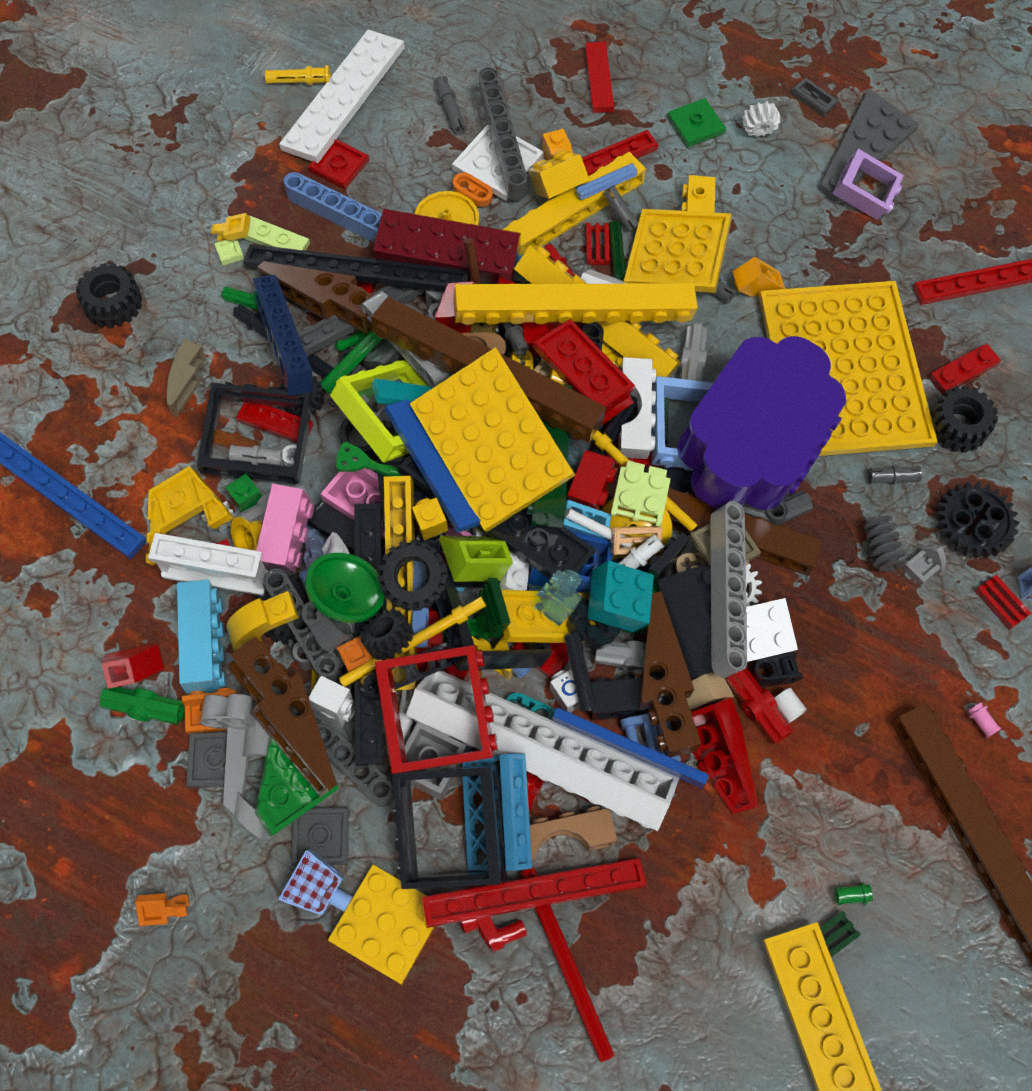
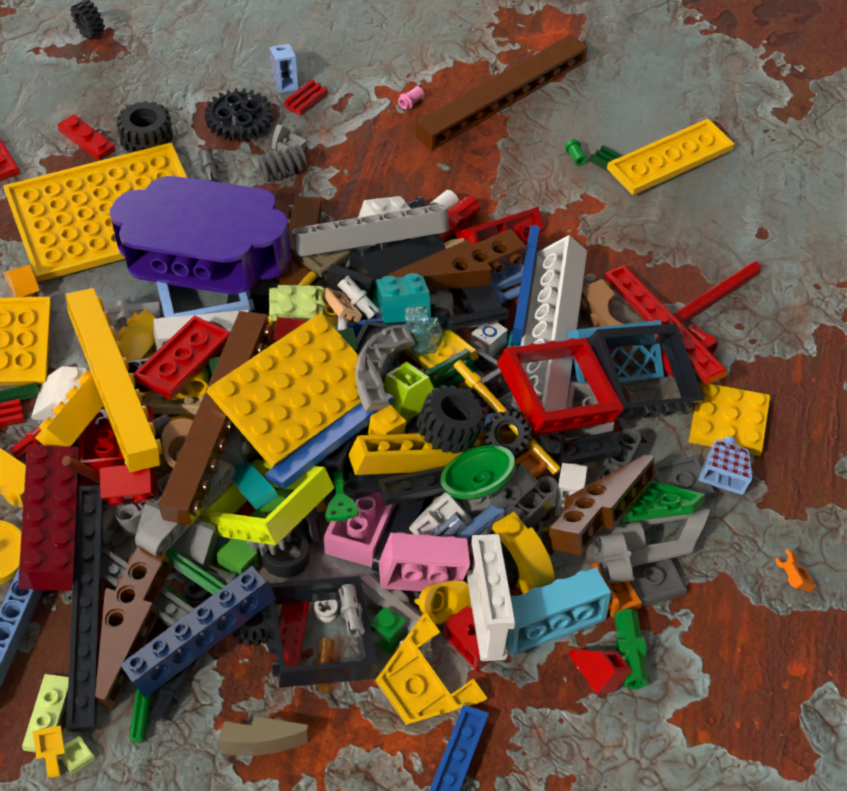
camera: 105 degrees left, 15 degrees down
none -> light grey tile [355,324,415,411]

